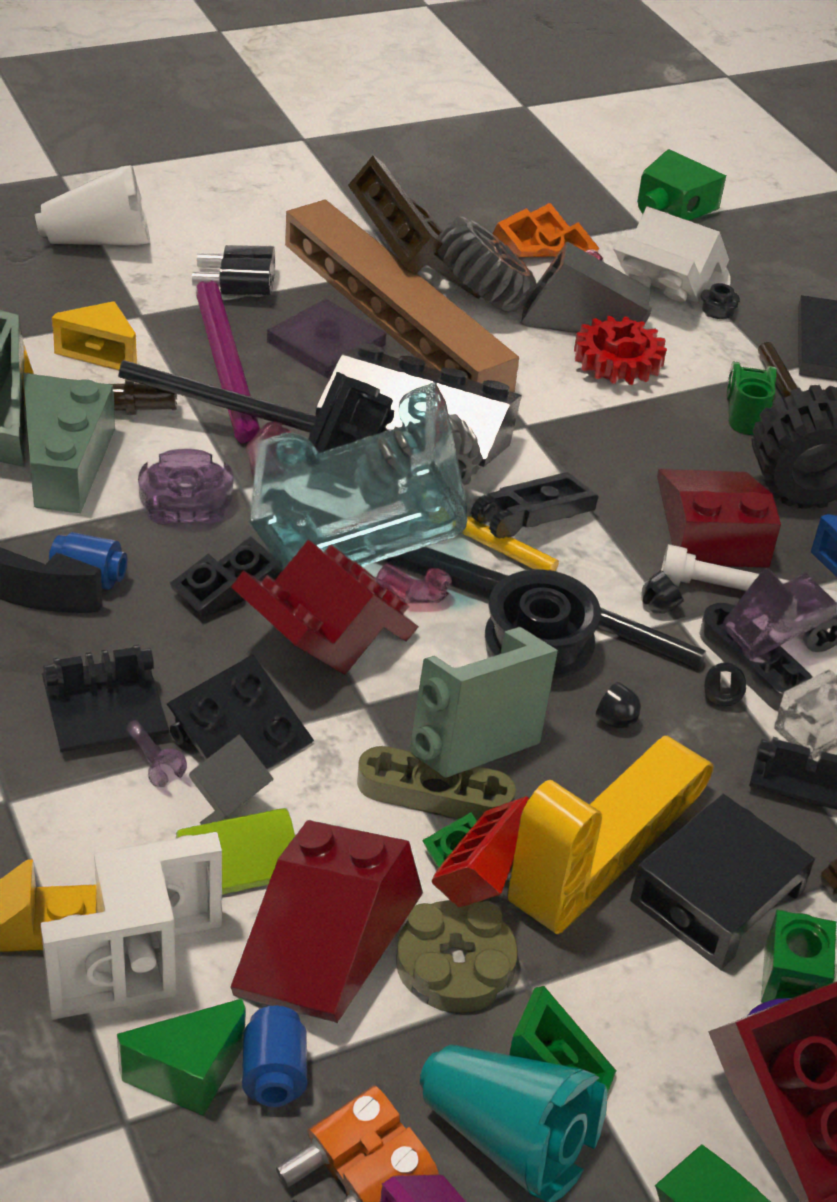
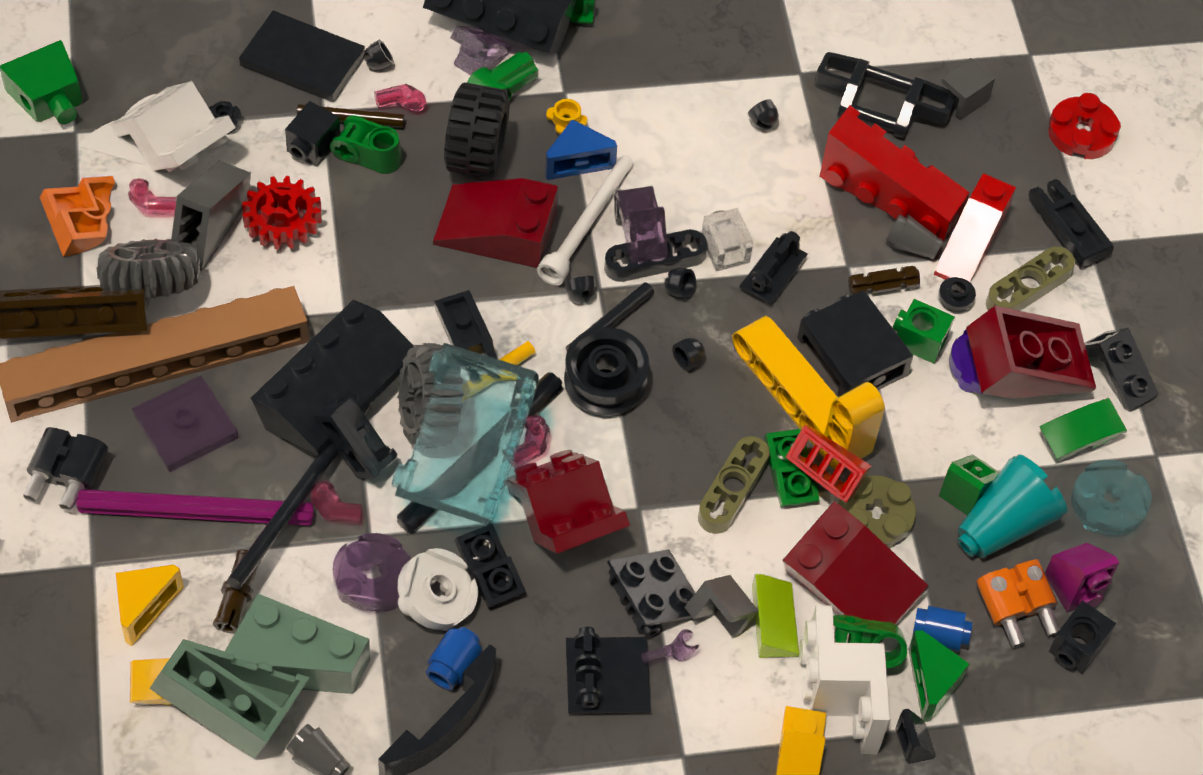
camera: 75 degrees left, 15 degrees up
sand green panel [410,627,558,778] -> none
none -> black brick [285,101,340,167]
none -> white plate [398,548,478,631]
none -> green piece [833,615,907,668]
none -> black slope [895,709,936,764]

